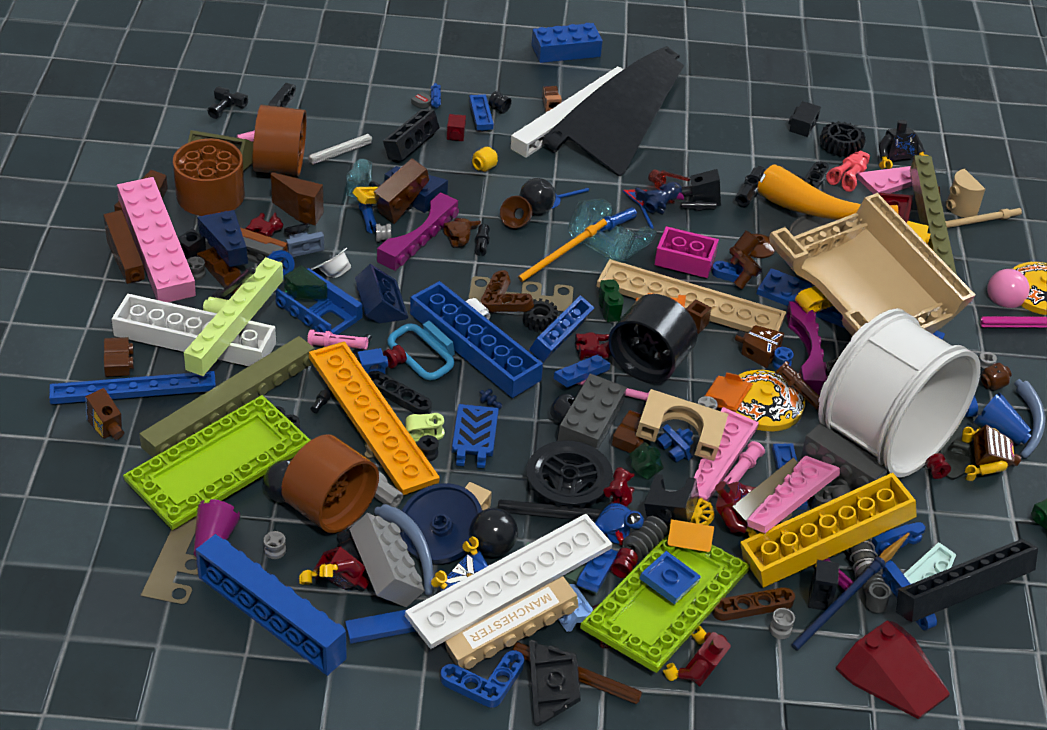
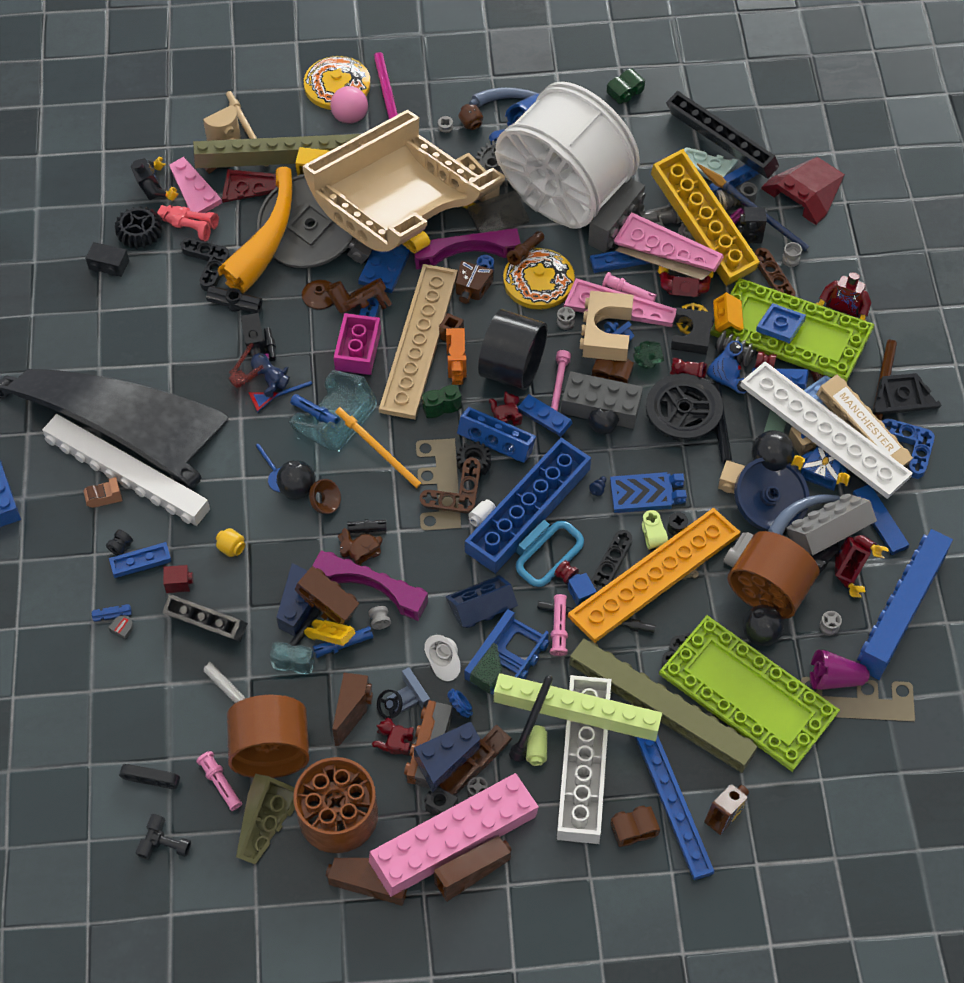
camera: 95 degrees left, 15 degrees up
orange piece [705,373,753,412] -> none

